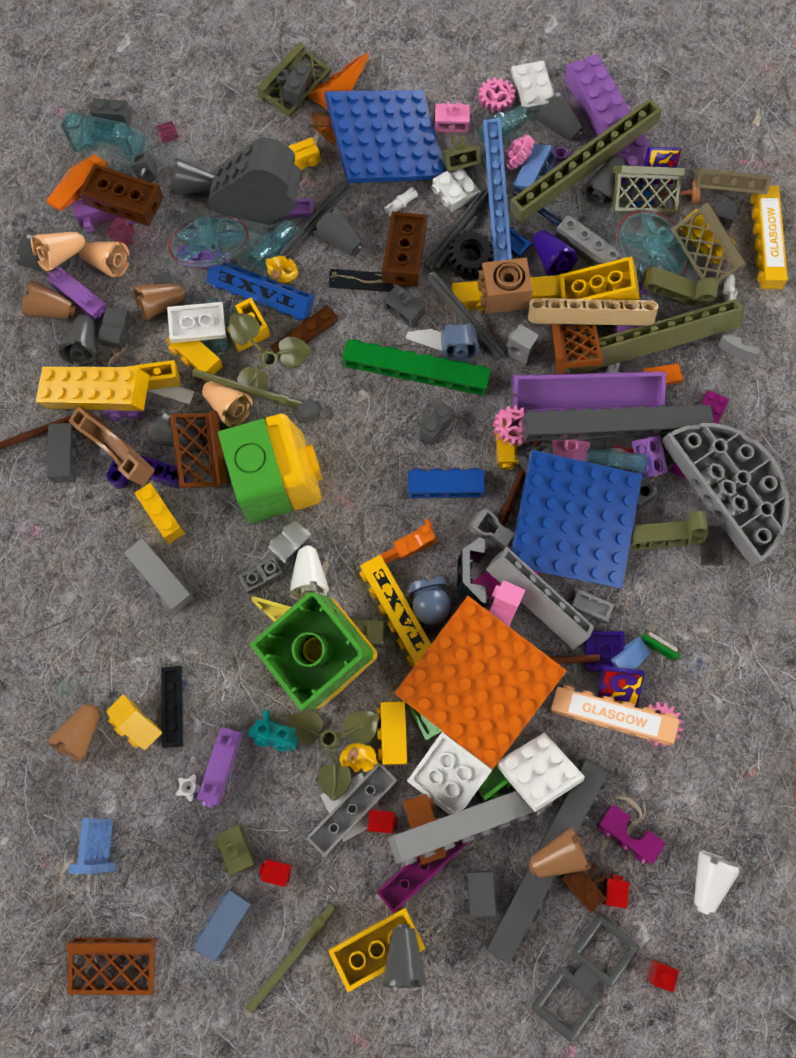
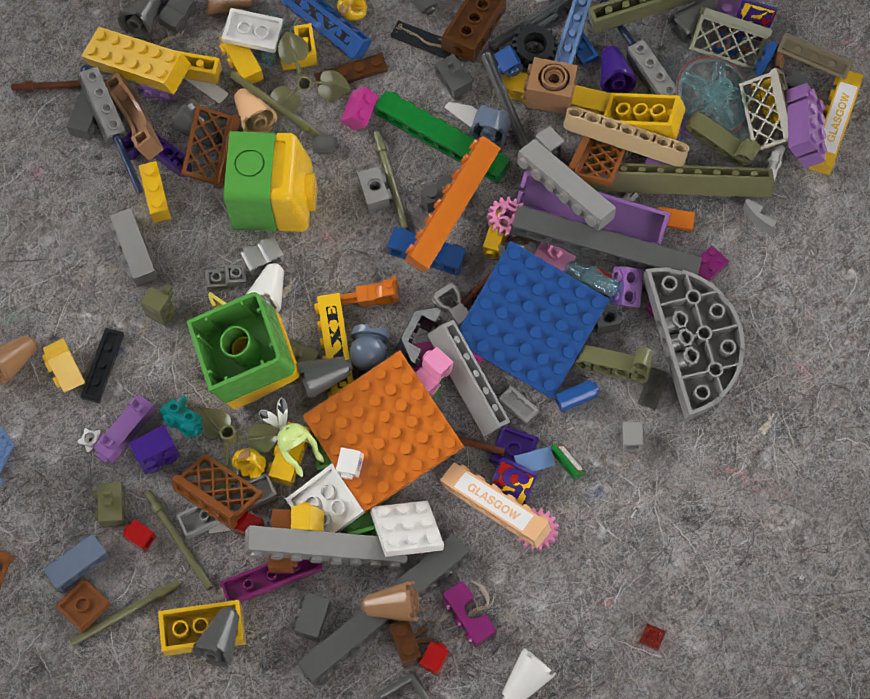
camera: 20 degrees right, 5 degrees down
none -> dark orange tile [55,578,111,633]
none -> light grey piece [79,64,144,194]
none -> dark purple brick [129,425,180,475]
none -> olive brick [140,284,175,326]
none -> olive bar [144,490,213,590]
none -> dark orange fence [171,453,263,530]
none -> yellowish green hair [259,397,324,477]
none -> yellow piece [291,502,324,532]
none -> dark grey cone [297,357,353,399]
none -> white brick [336,447,364,480]
none -> dark pink brick [340,86,378,130]
none -> light grey brick [357,167,392,212]
none -> olive bar [373,131,409,230]
none -> orange brick [405,136,501,272]
none -> blue brick [494,45,524,78]
none -> light grey brick [517,139,616,231]
none -> blue brick [554,380,600,412]
none -> light grey brick [621,420,643,451]
none -> blue plate [754,41,779,76]
none -> medium lavender piece [786,83,827,168]

